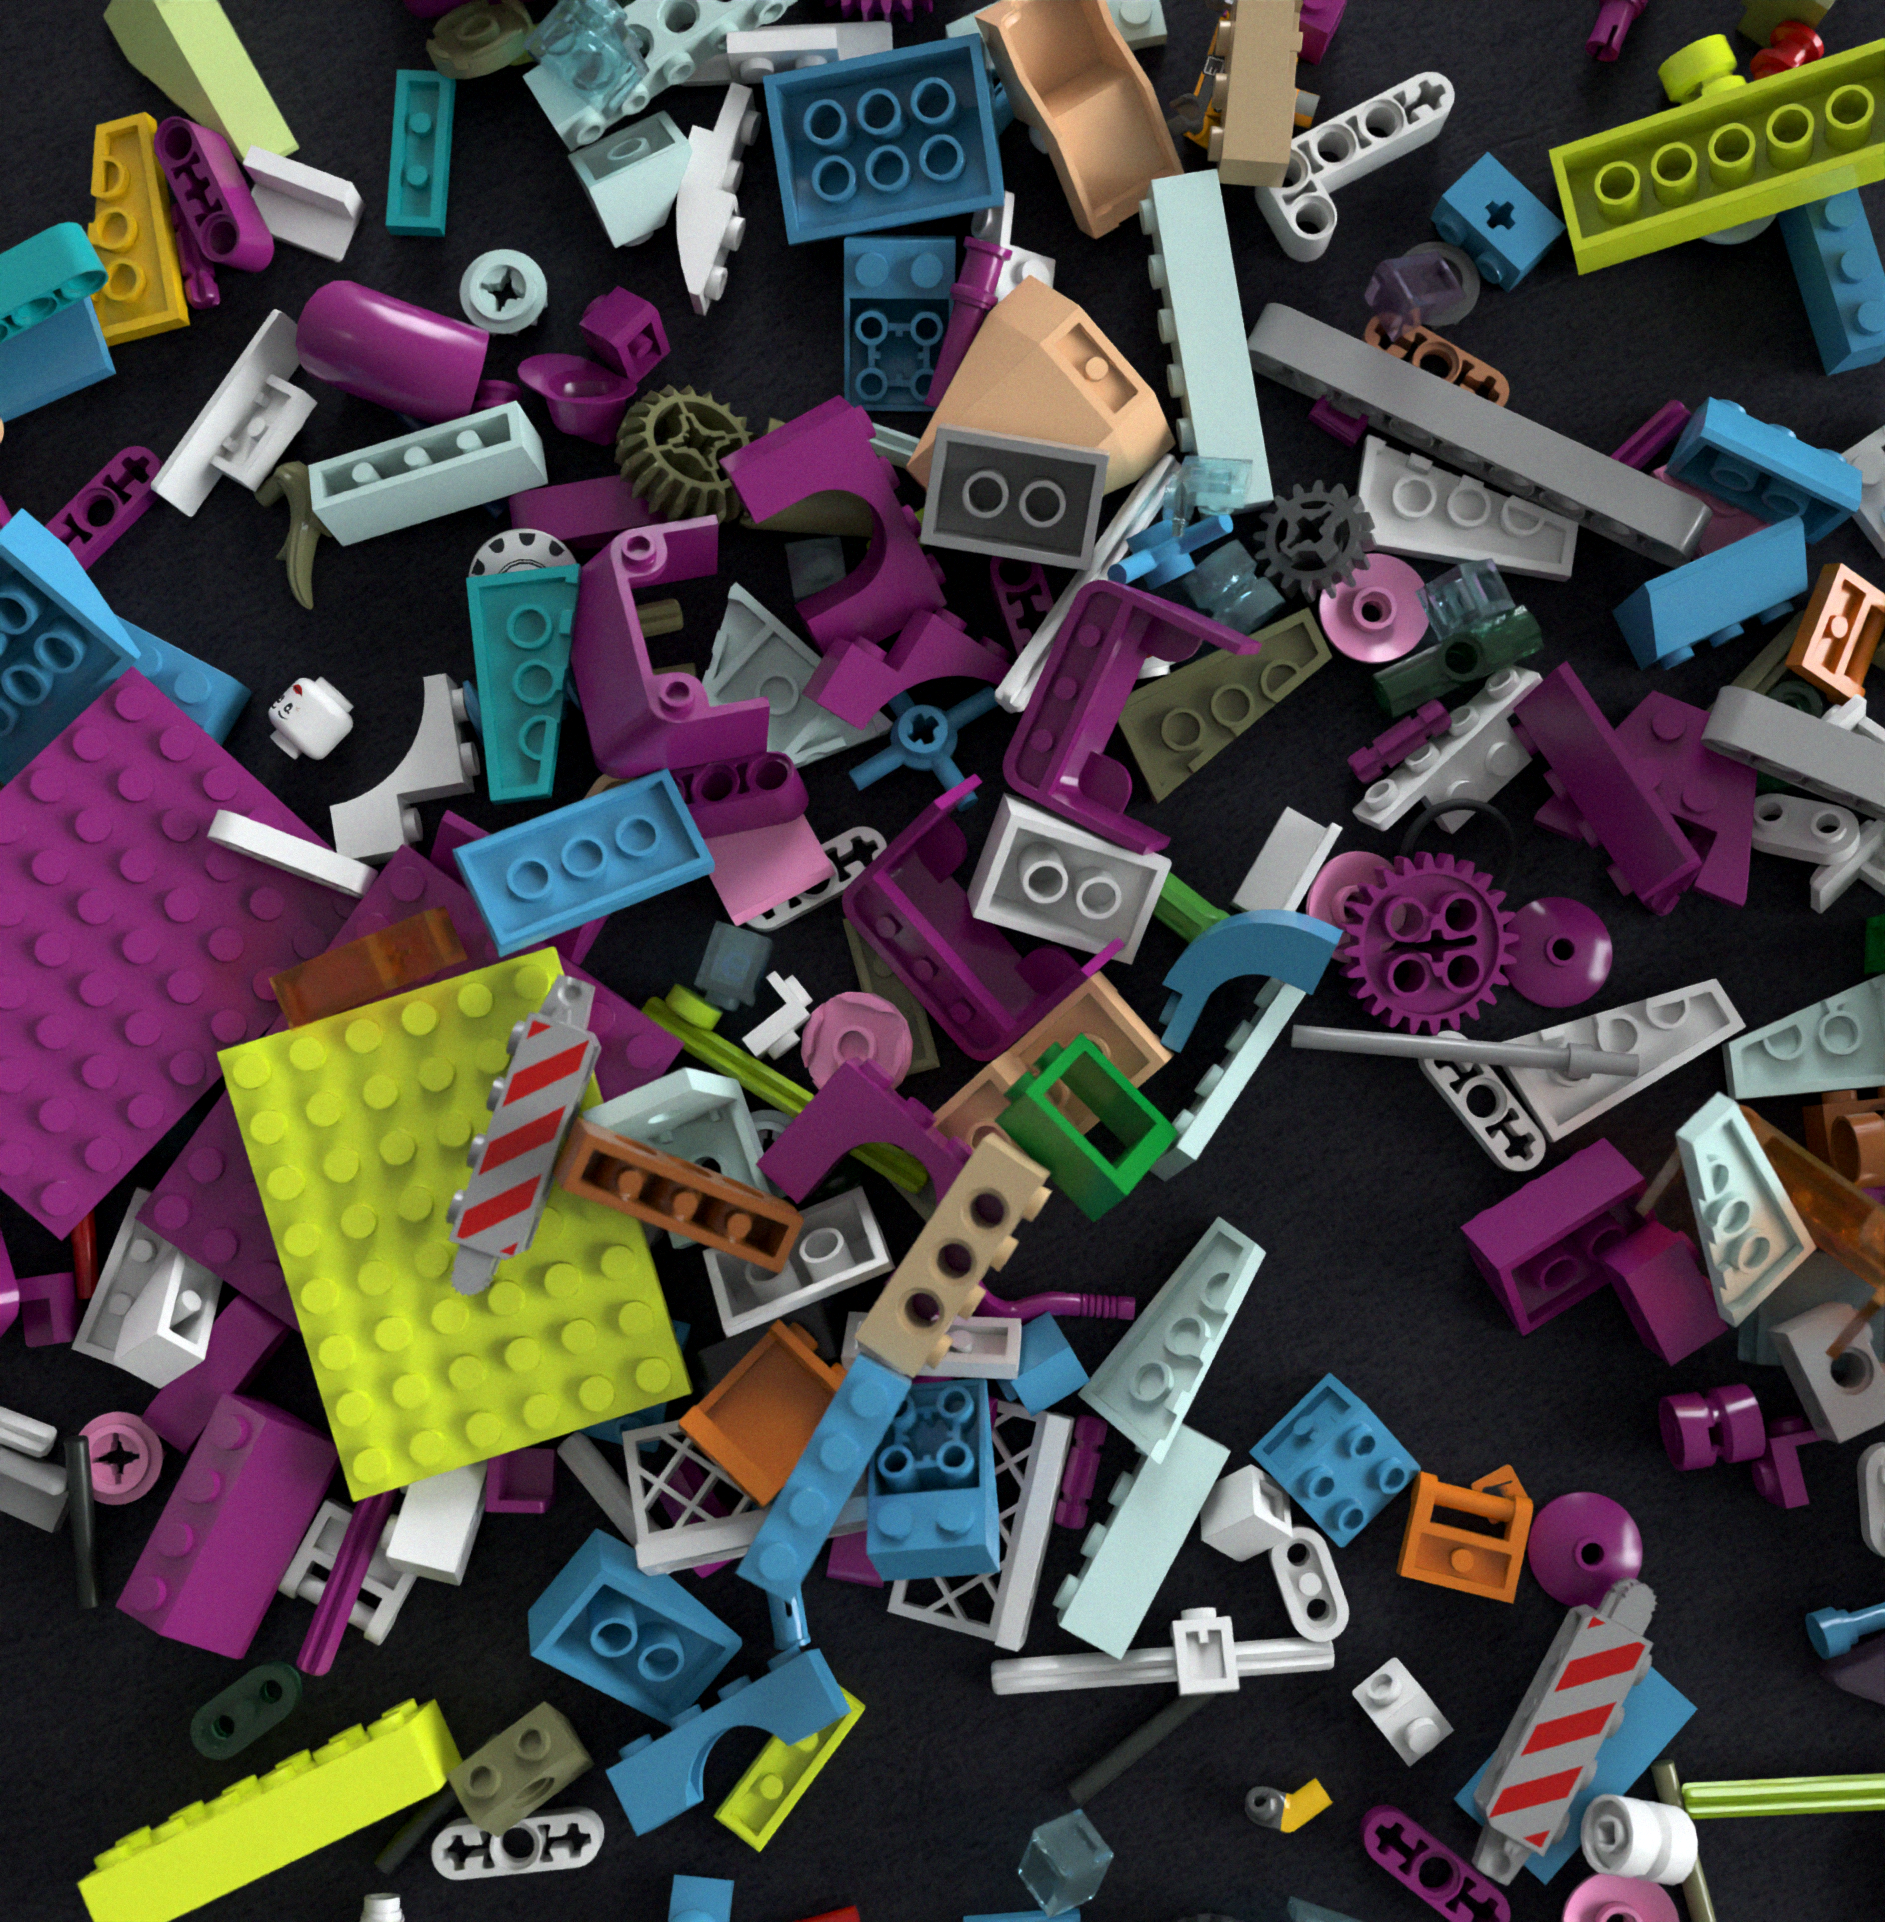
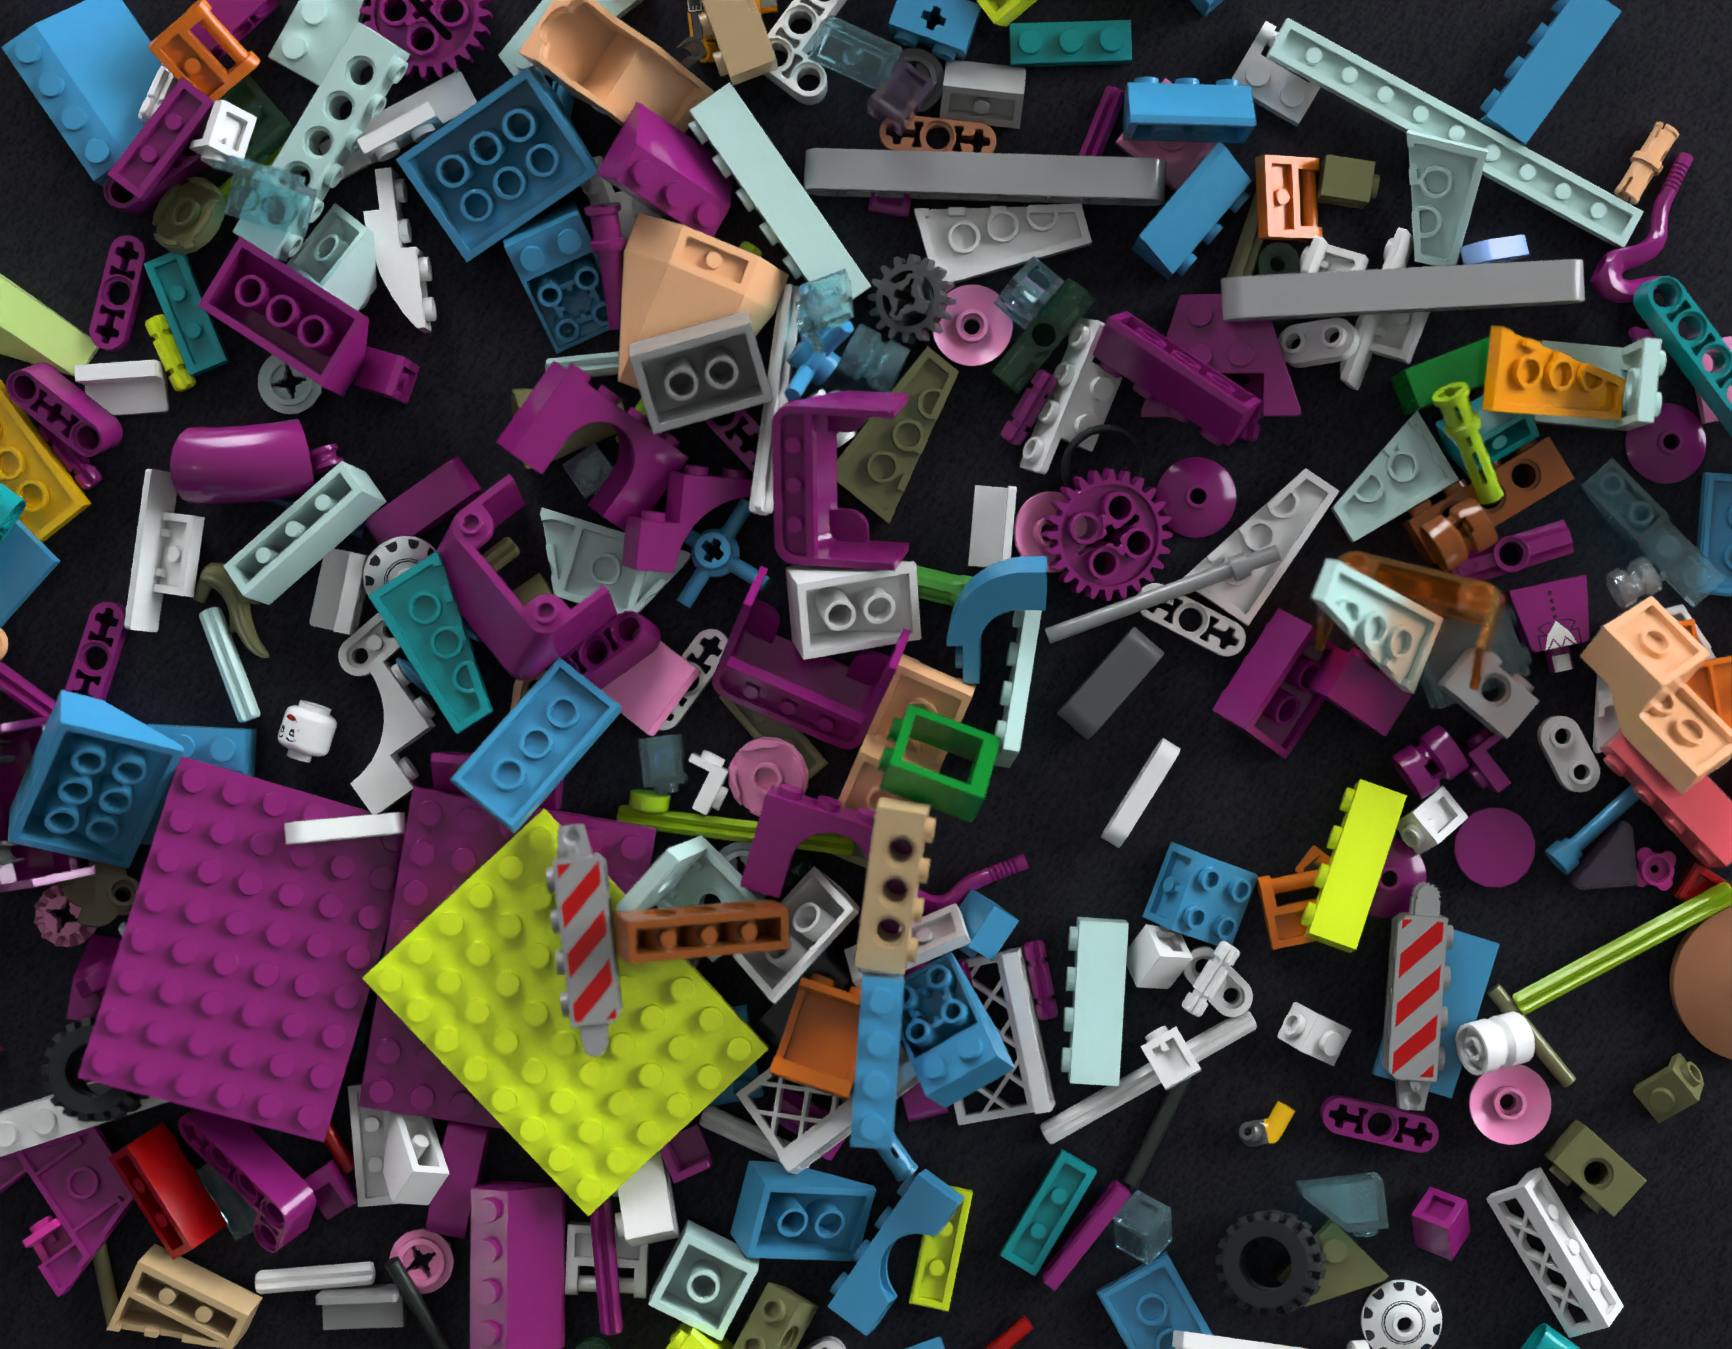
camera: 25 degrees left, 5 degrees up
clear orange slope [268,905,468,1032] -> none
magenta piece [517,354,637,446] -> none
olive gear [614,384,759,525] -> none
light aqua wing [1078,1216,1266,1465] -> none
none -> magenta beam [89,235,151,352]
none -> neon yellow axle [145,314,196,392]
none -> magenta slope [198,236,369,396]
none -> light aqua axle [199,607,260,722]
none -> white panel [309,549,369,635]
none -> white plate [338,613,402,676]
none -> magenta slope [596,102,732,237]
none -> light aqua brick [648,1220,759,1341]
none -> clear light blue slope [808,15,902,92]
none -> light grey panel [940,60,1026,129]
none -> teal plate [1000,1148,1097,1276]
none -> teal plate [1009,20,1132,67]
none -> magenta tile [1042,1179,1131,1291]
none -> dark grey beam [1057,626,1165,740]
none -> white beam [1101,738,1180,848]
none -> white axle [1182,941,1240,1017]
none -> neon yellow brick [1301,779,1407,953]
none -> white bracket [1396,786,1469,854]
none -> magenta tile [1452,807,1535,888]

